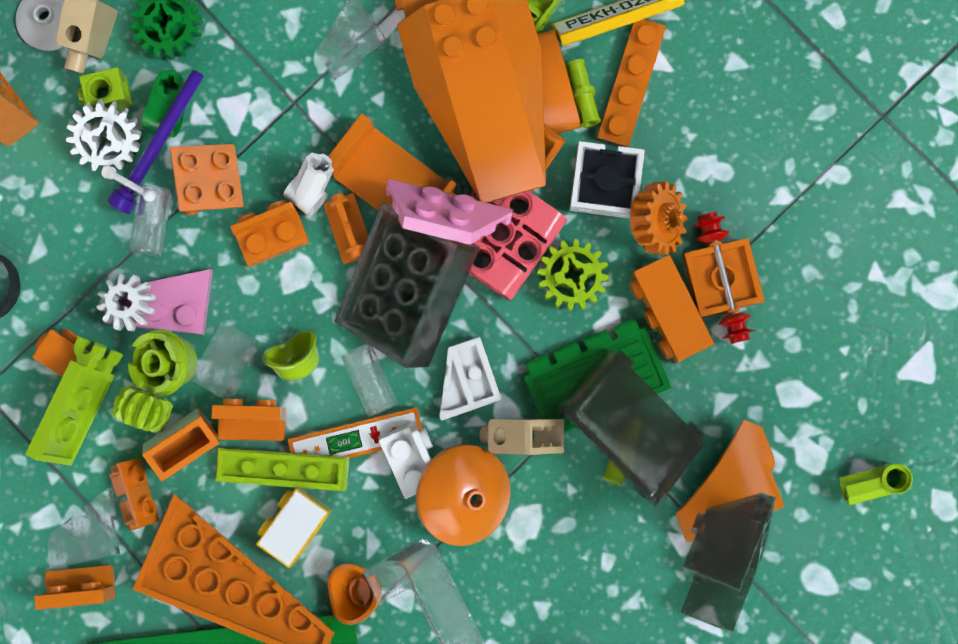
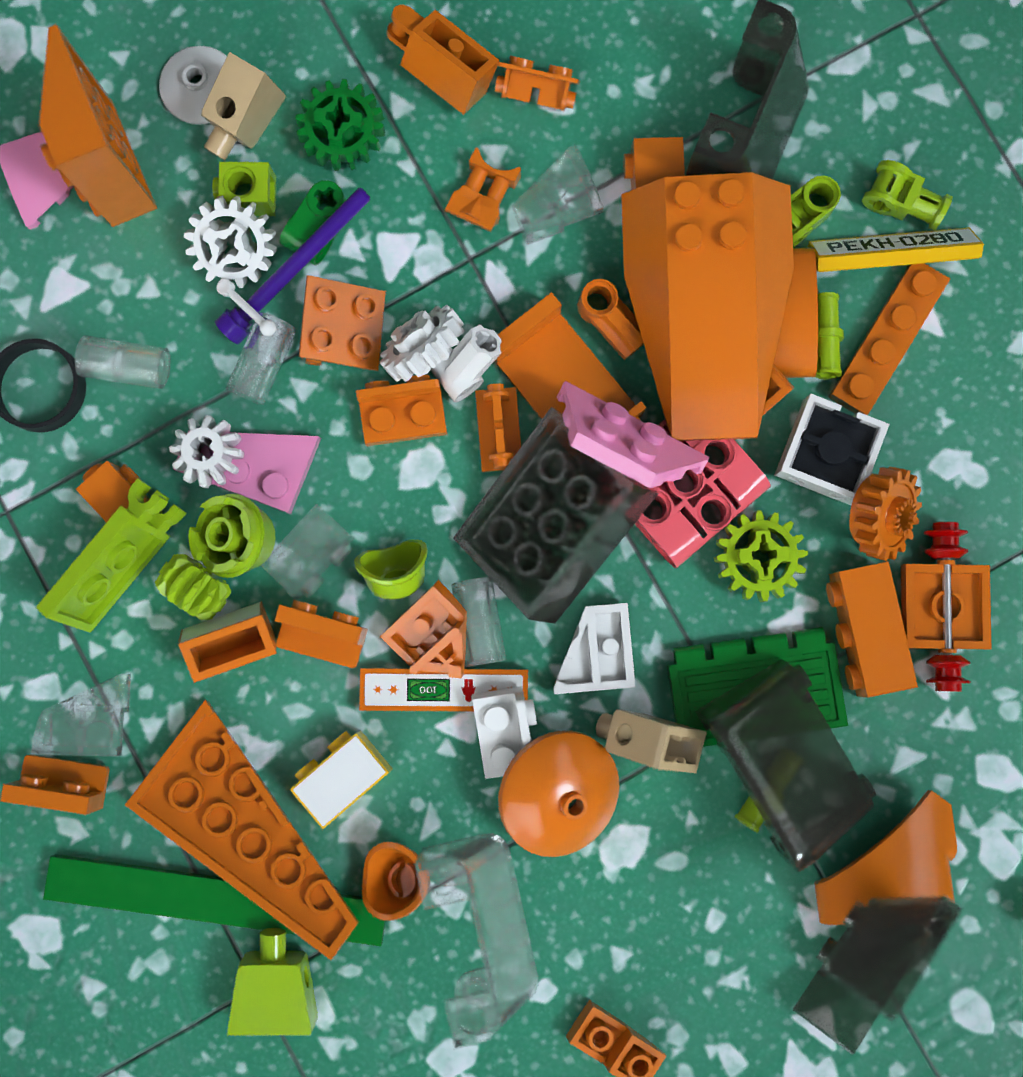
camera: 15 degrees right, 0 degrees up
orange hinge [109,458,160,531] -> none
lime tile [215,448,349,491] -> none
none -> clear pin [75,335,171,389]
none -> white gear [380,305,464,382]
none -> orange slope [380,580,467,678]
none -> orange piece [445,147,521,232]
none -> orange piece [577,279,644,361]

